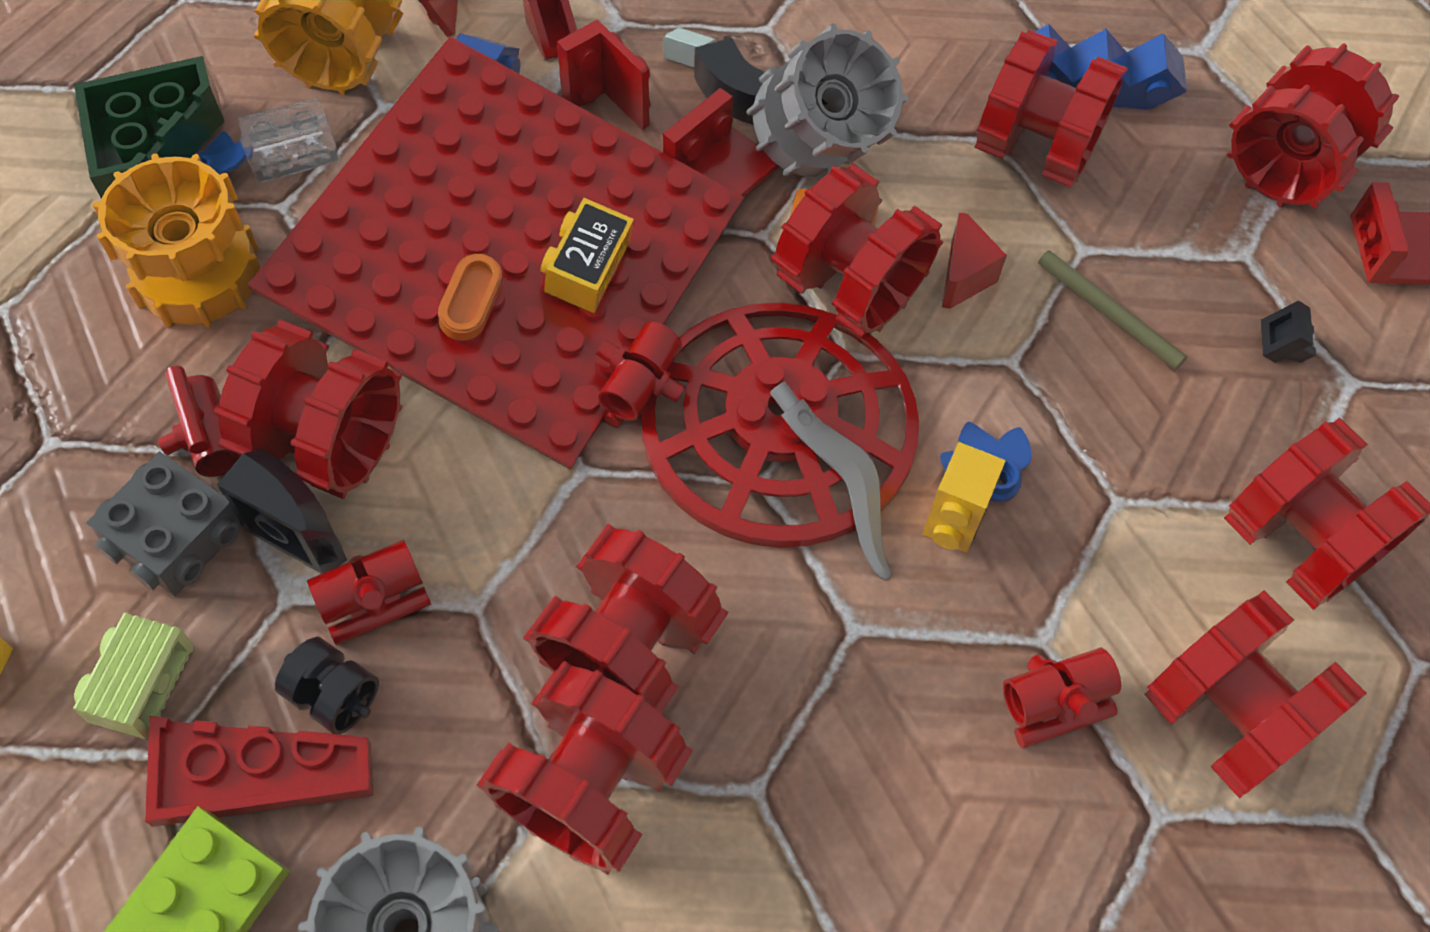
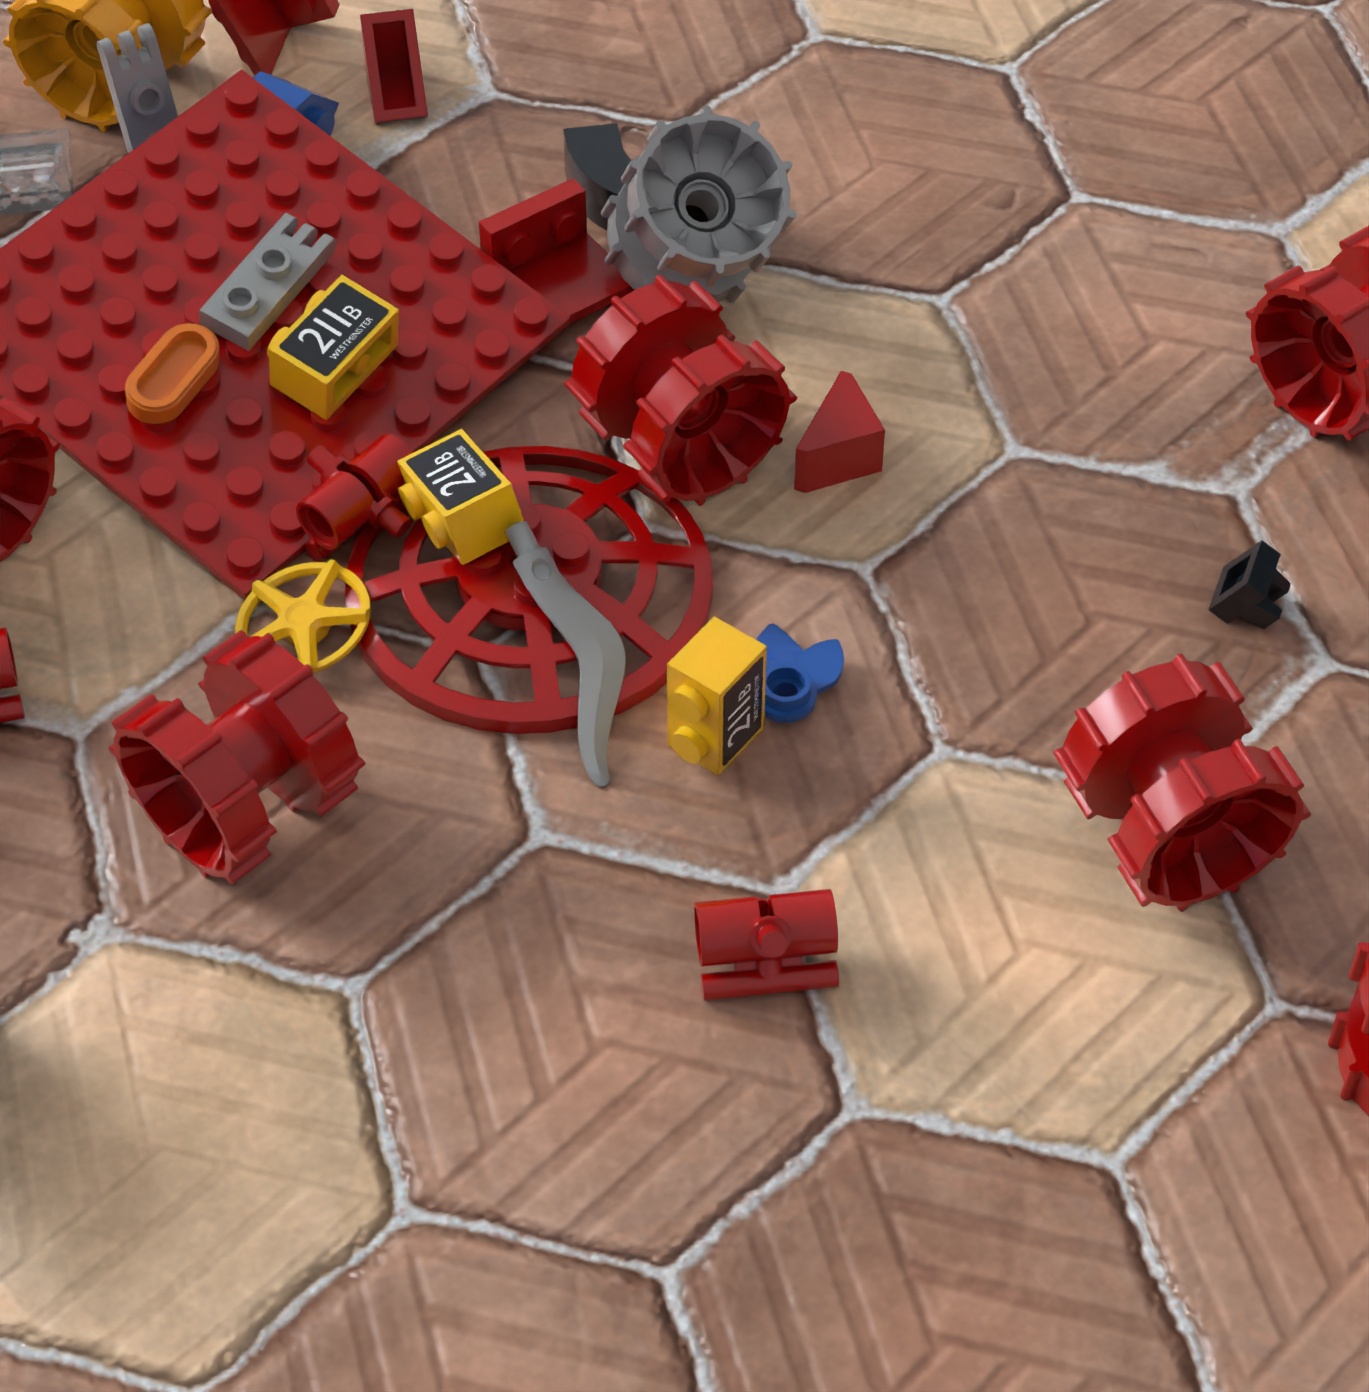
camera: 15 degrees right, 10 degrees down
red piece [477,661,693,875] -> none
red bracket [557,19,651,130] -> none
light aqua slope [663,28,715,67] -> none
red piece [974,29,1128,188] -> none
blue brick [1014,24,1187,110] -> none
olive bar [1038,250,1187,370] -> none
red piece [1144,590,1367,799] -> none
none -> light grey hinge [96,23,178,153]
none -> light grey hinge [199,213,337,351]
none -> yellow wheel [235,559,371,674]
none -> yellow brick [397,429,524,565]

